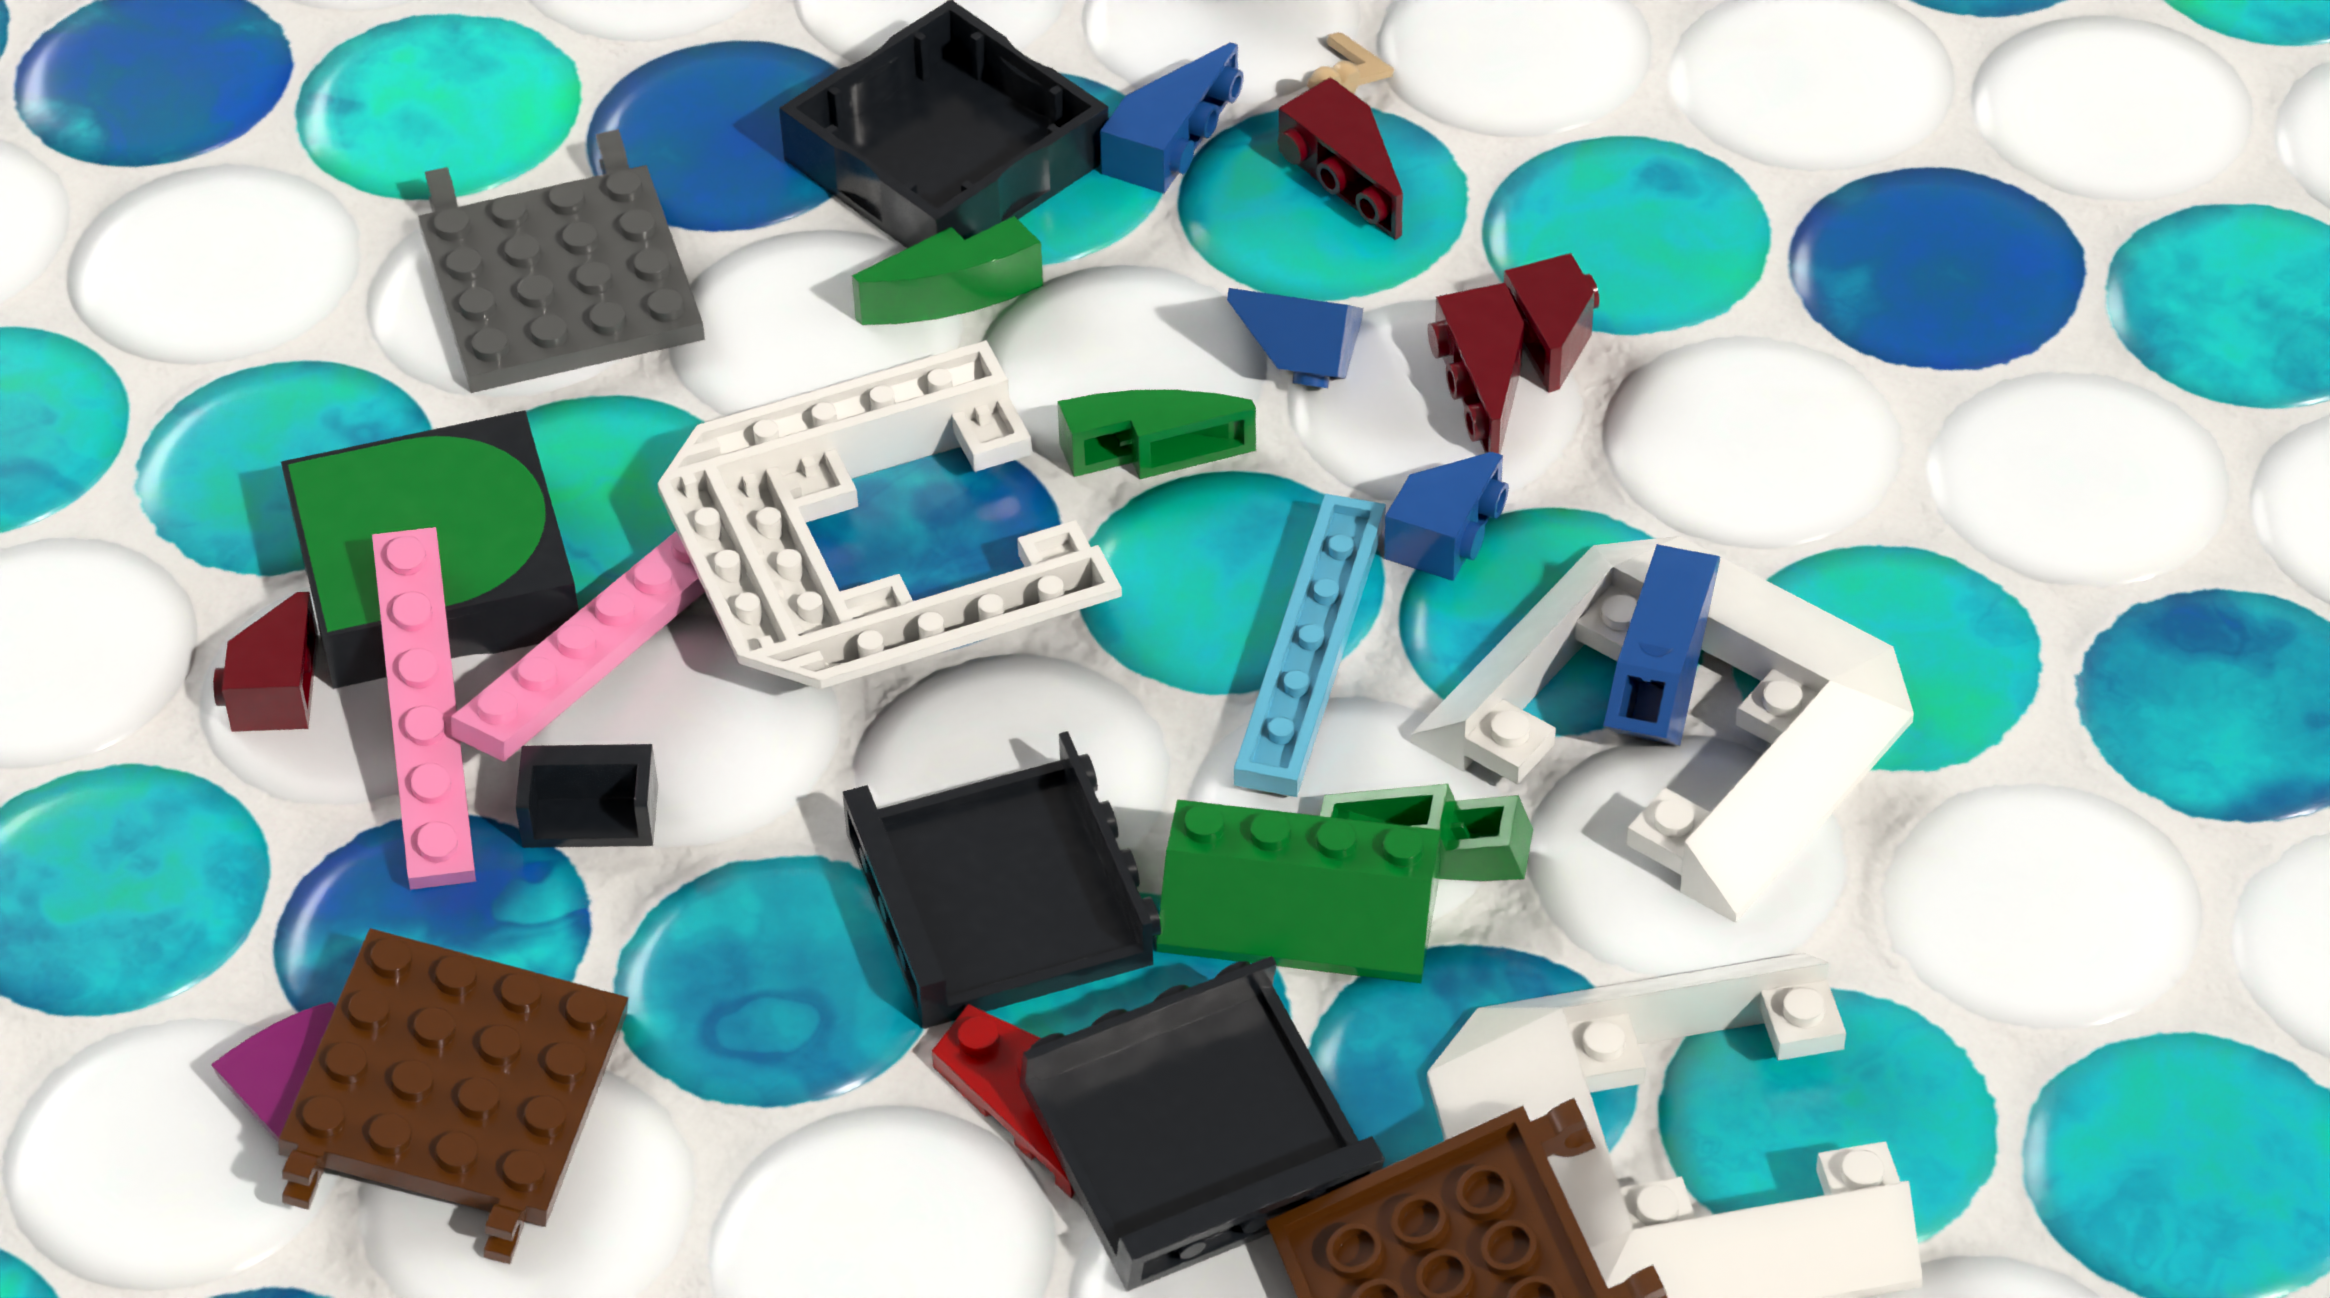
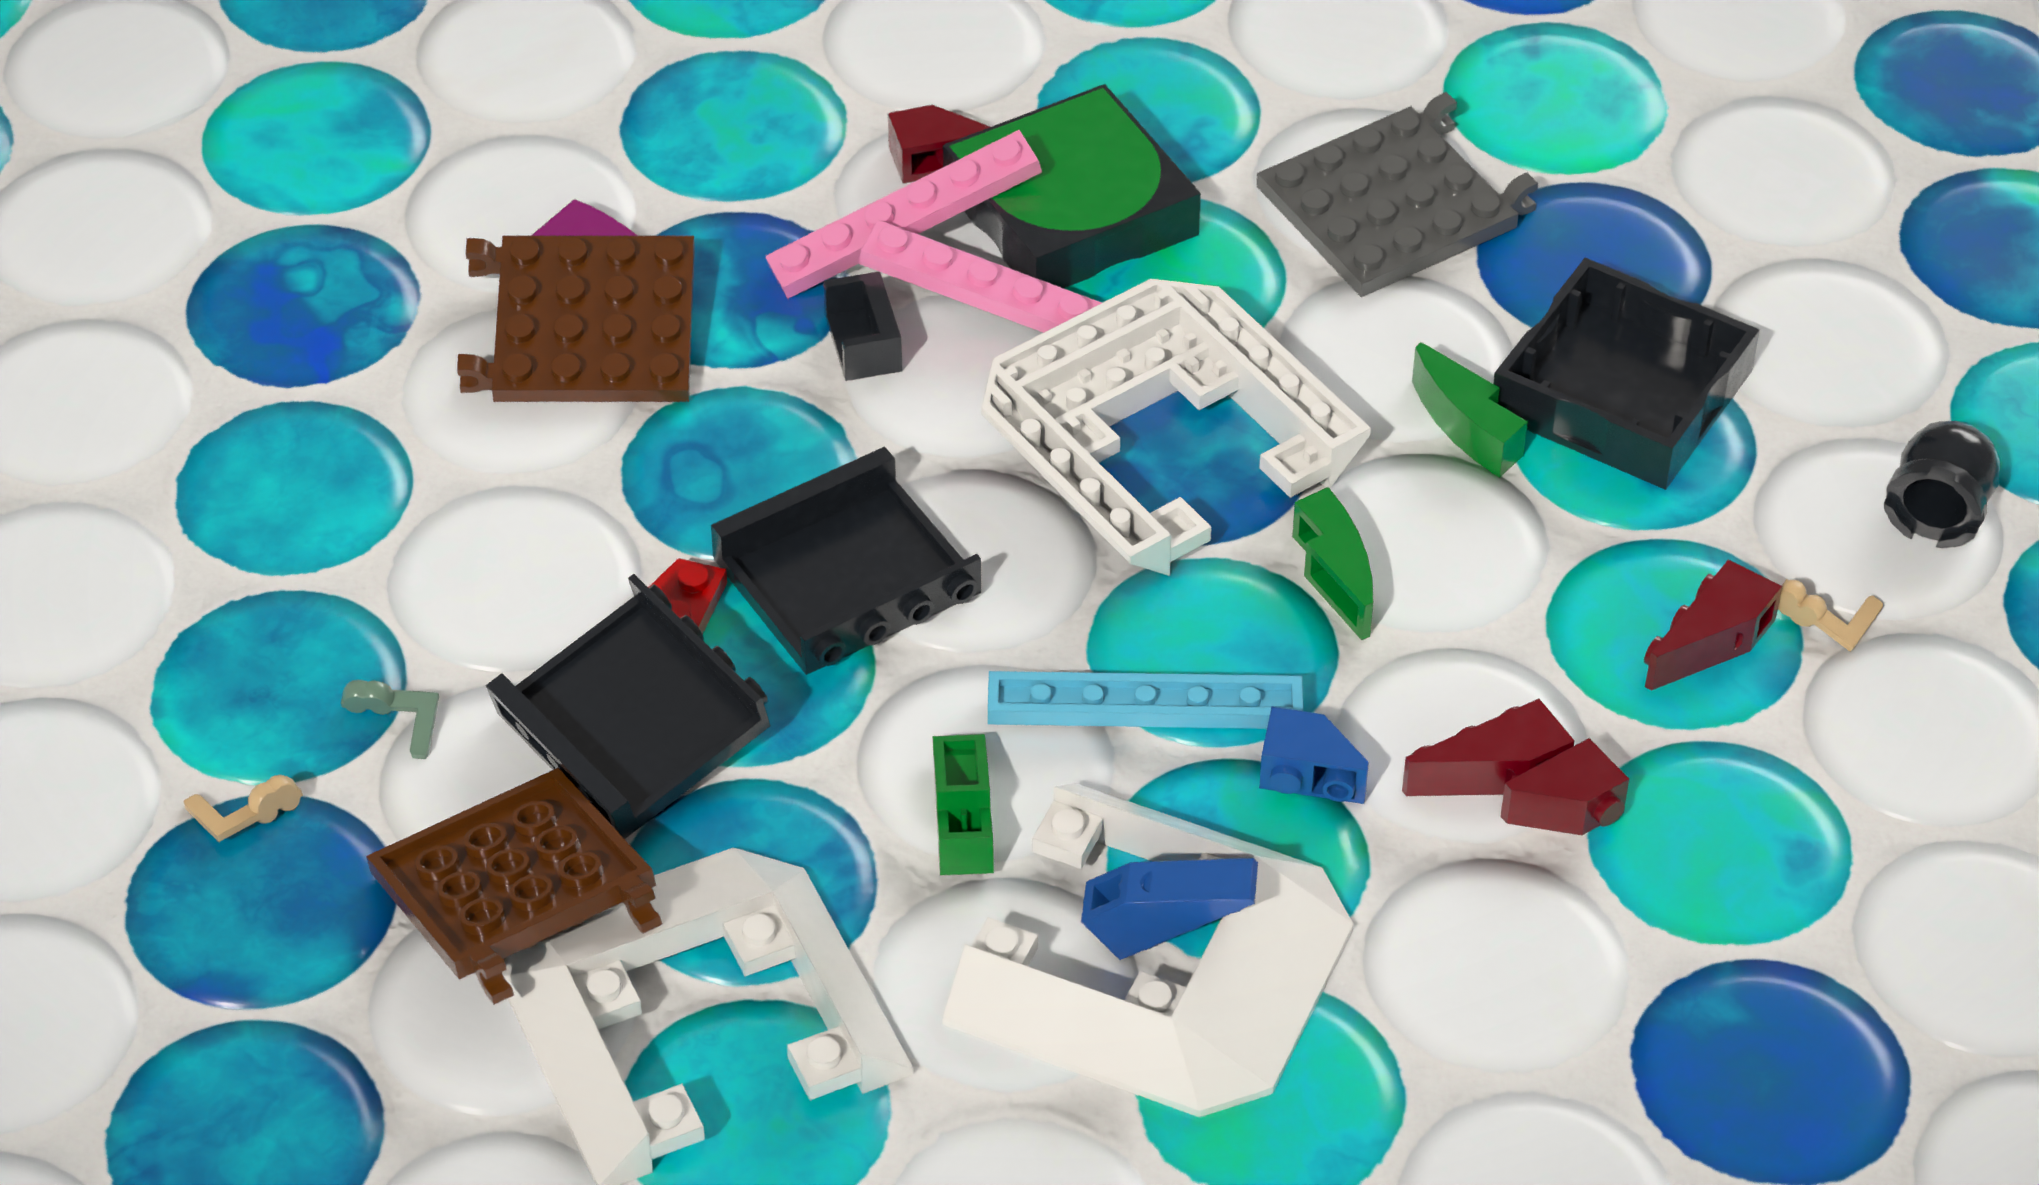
camera: 75 degrees right, 0 degrees up
blue slope [1100,42,1244,194] -> none
green slope [1156,799,1441,984] -> none
blue slope [1227,288,1364,388] -> none

